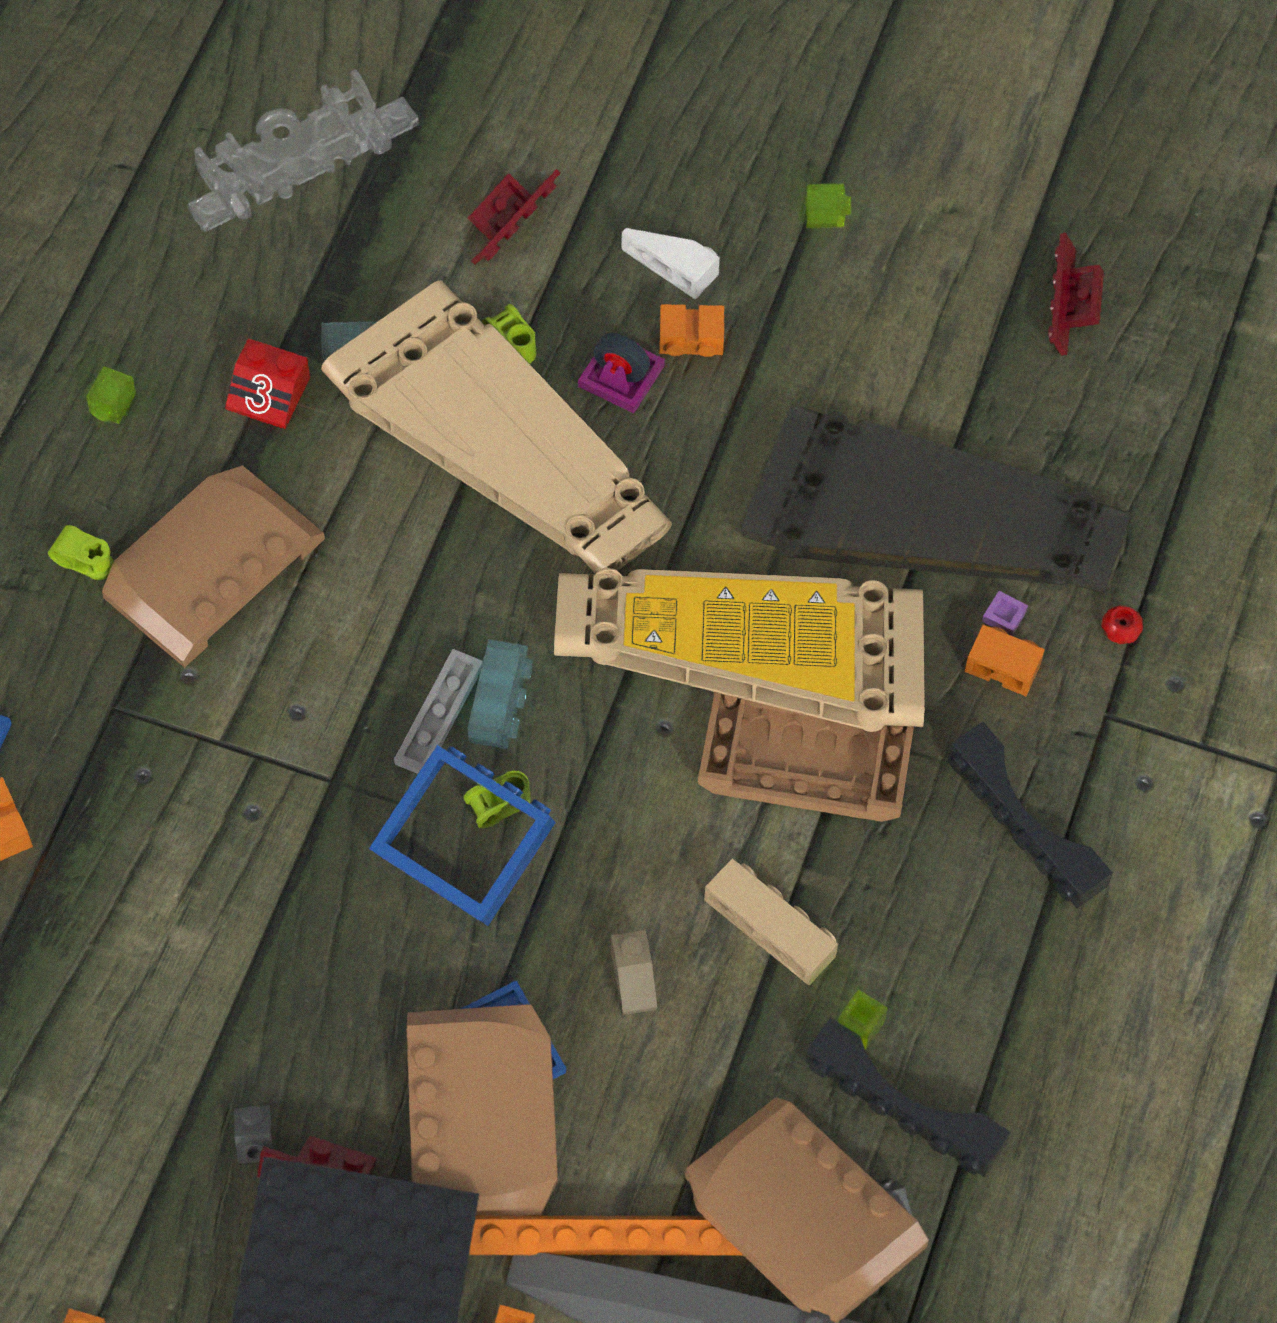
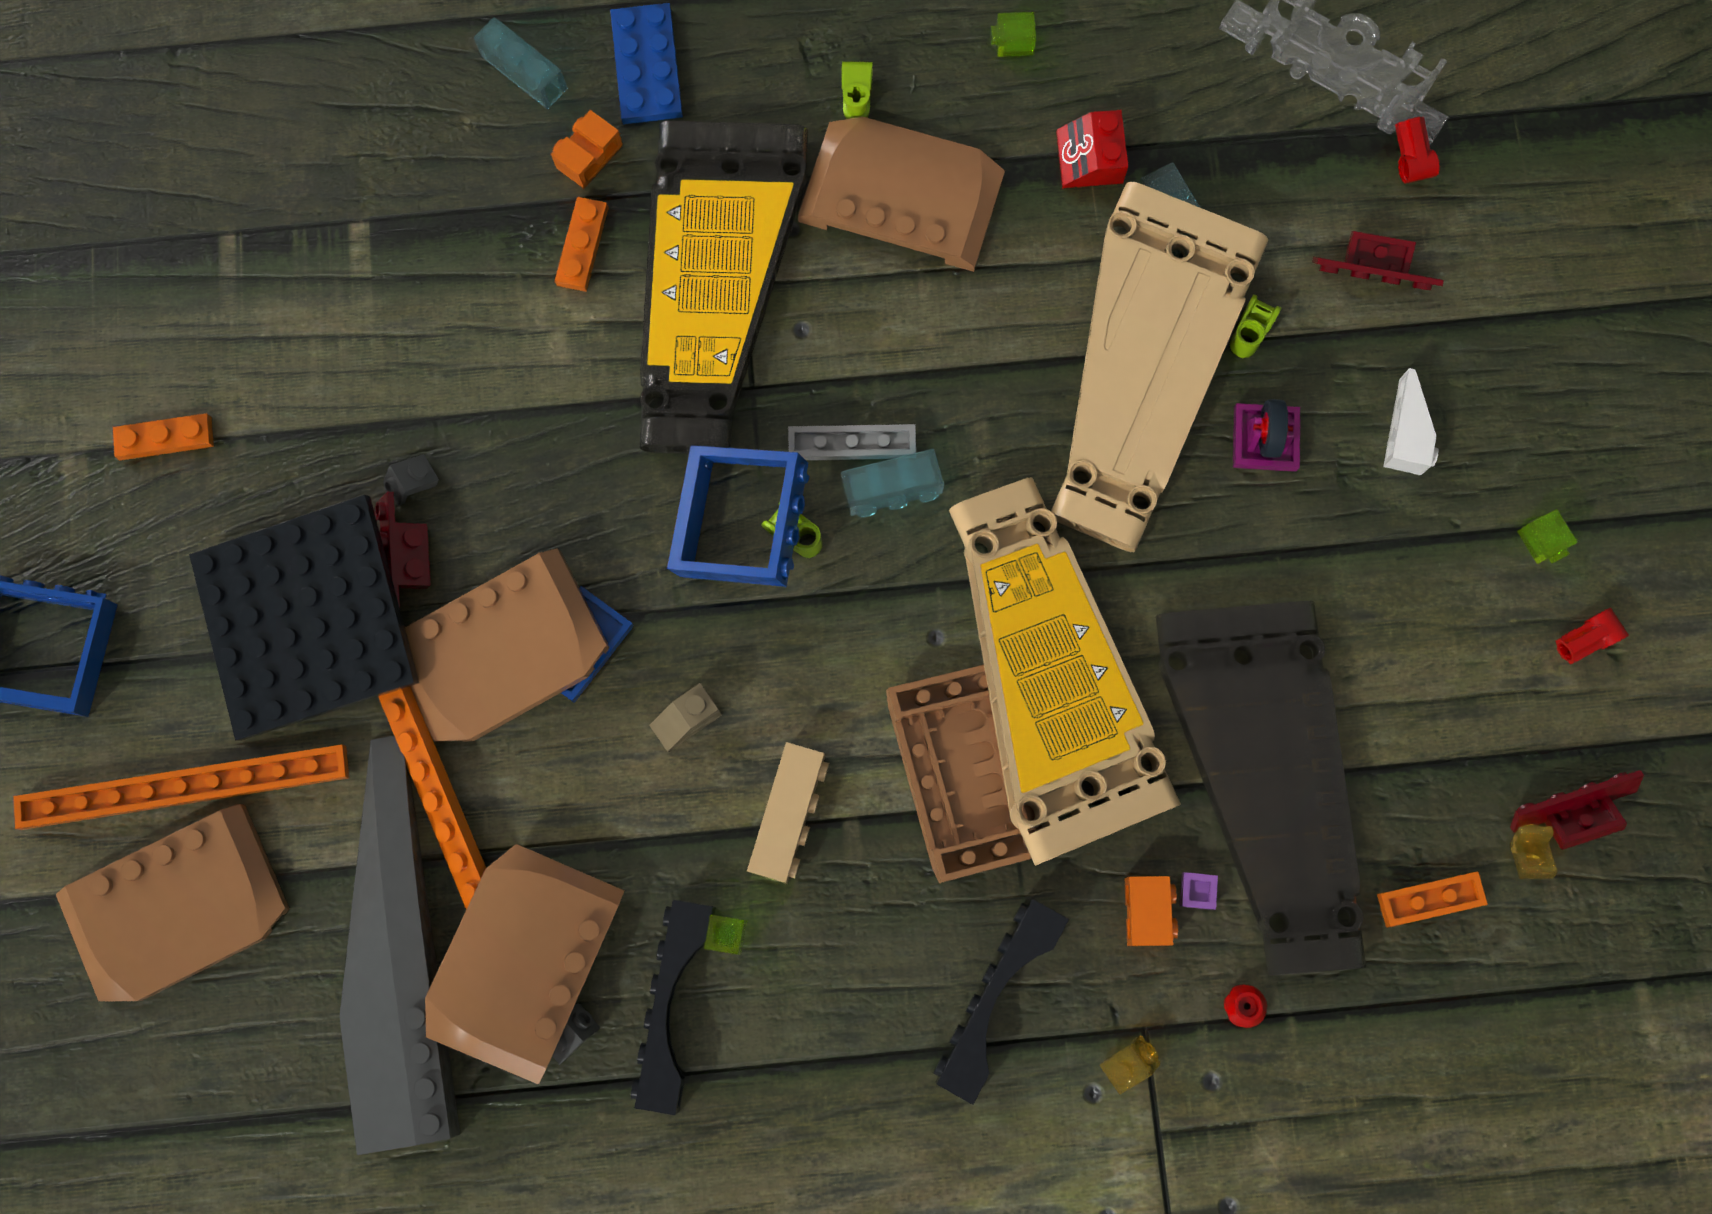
camera: 70 degrees right, 15 degrees up
orange brick [659,304,724,357] -> none
none -> orange plate [555,197,609,292]
none -> panel [639,121,808,454]
none -> clear yellow bracket [1099,1035,1160,1095]
none -> orange plate [1377,871,1488,927]
none -> red piece [1395,117,1440,184]
none -> clear yellow bracket [1510,824,1557,879]
none -> red piece [1555,607,1629,665]

